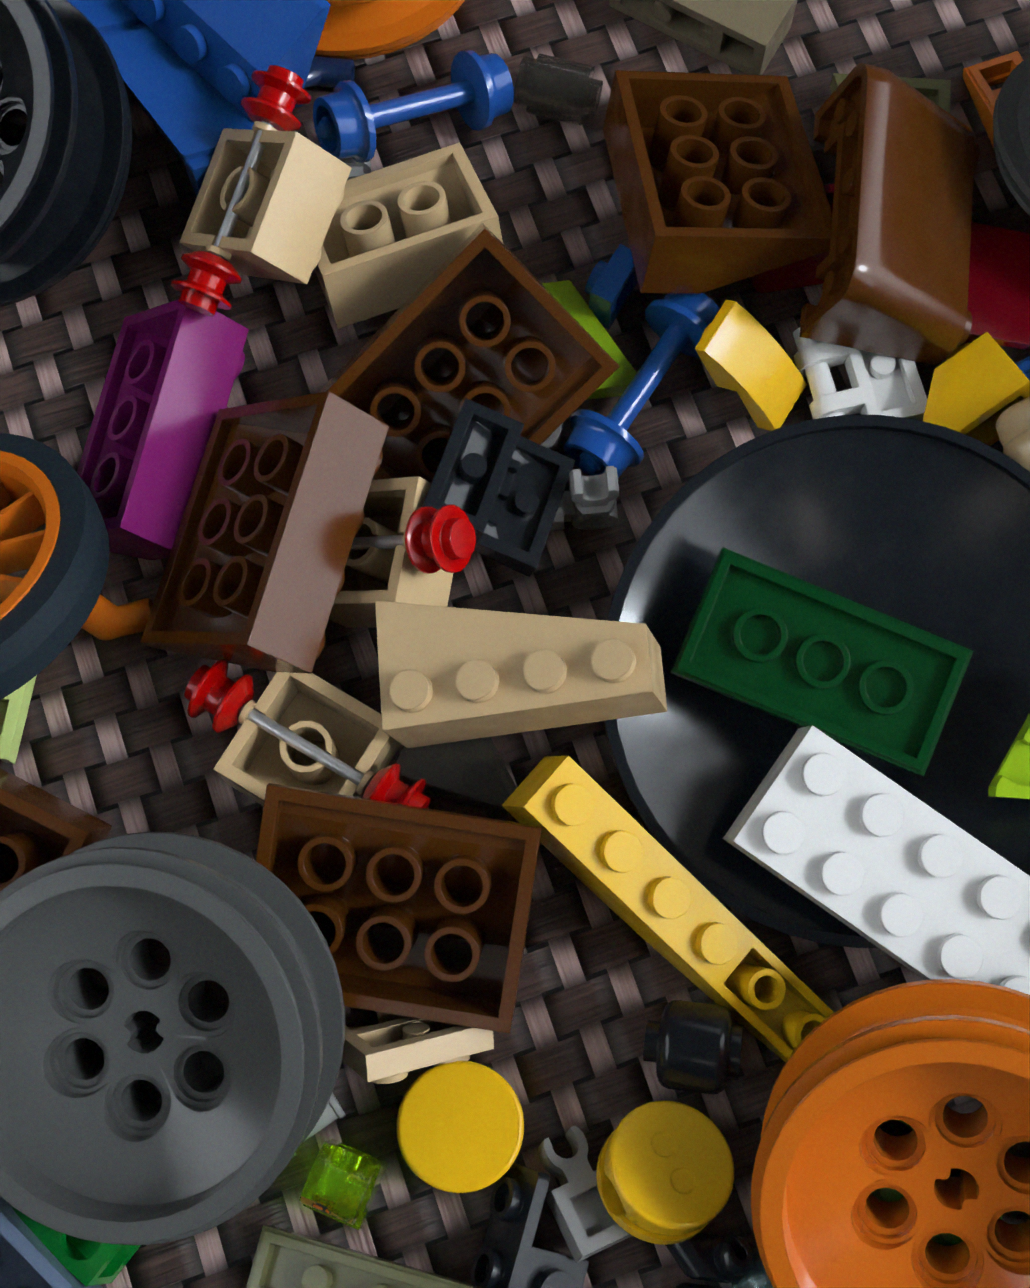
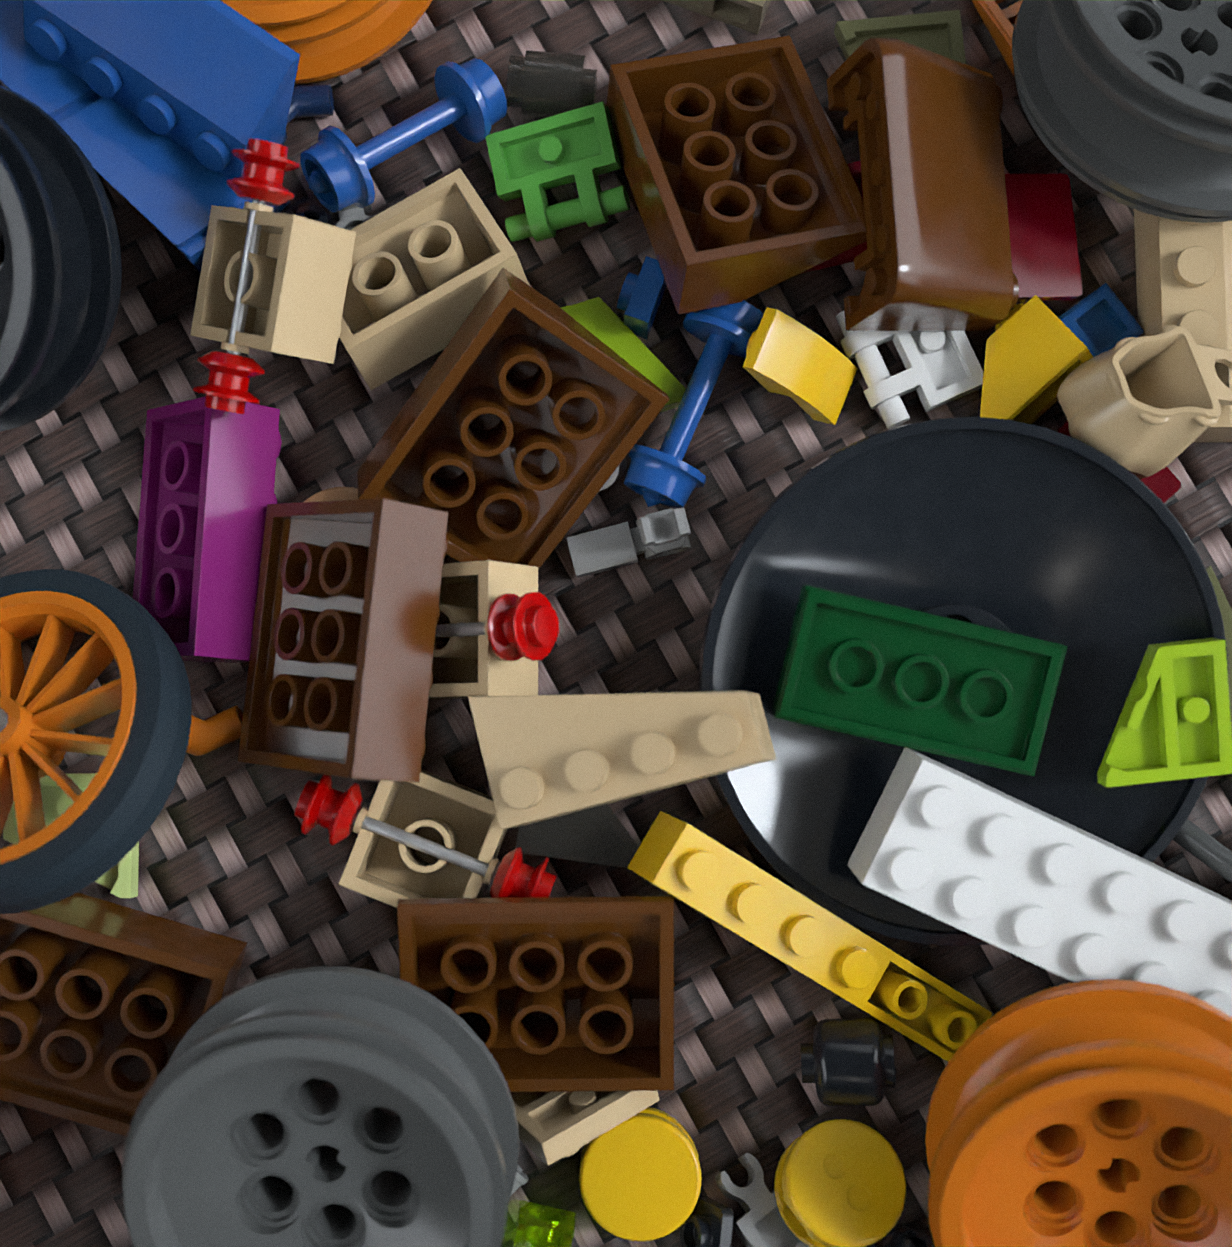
camera: 10 degrees left, 10 degrees up
black slope [422,398,575,577] -> none
none -> bright green plate [485,101,631,242]

